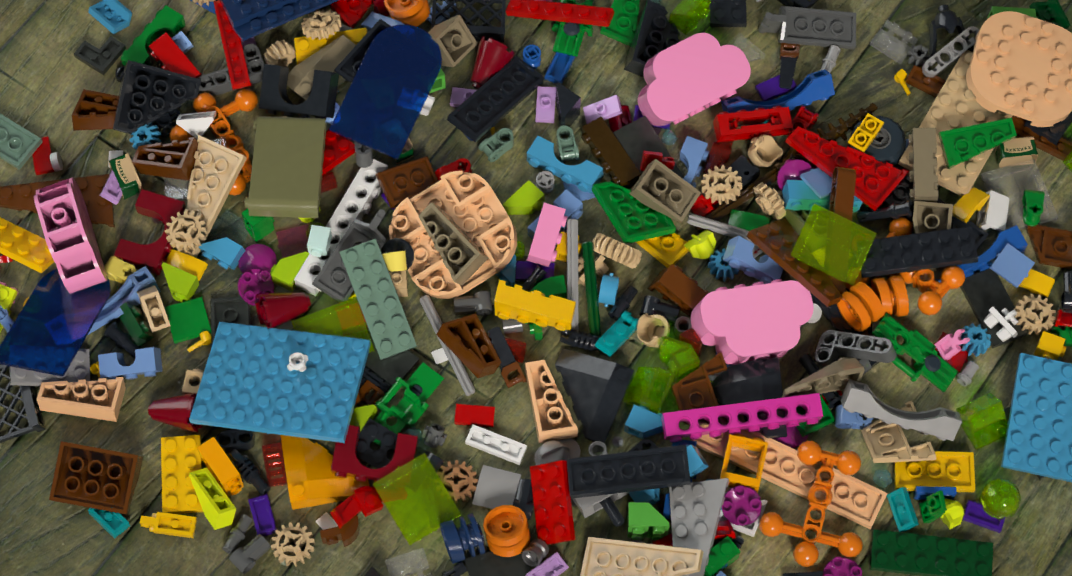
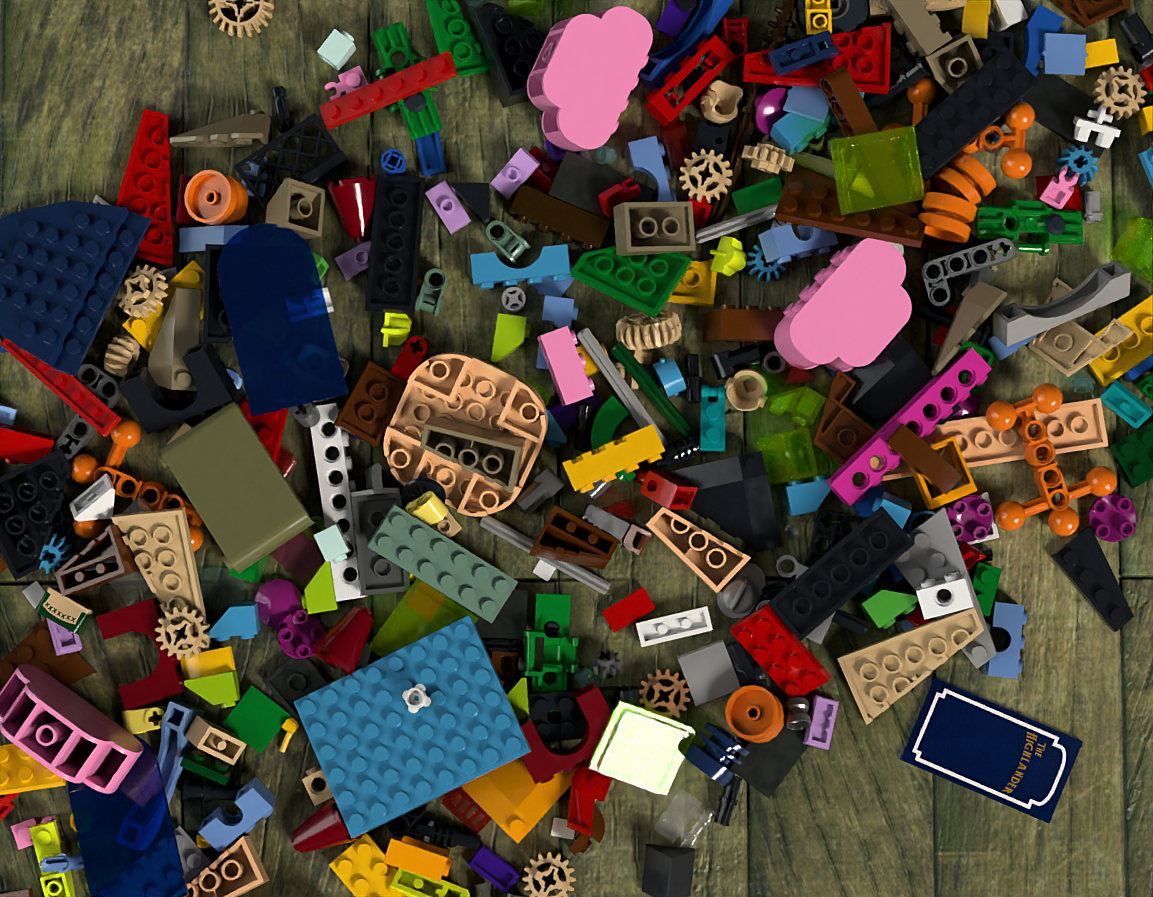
camera: 40 degrees left, 20 degrees up
none -> neon yellow piece [381,313,412,347]
none -> red torso [635,469,698,510]
none -> dark blue plate [767,30,840,77]
none -> reddish brown slope [886,423,962,495]
none -> white brick [916,572,974,620]

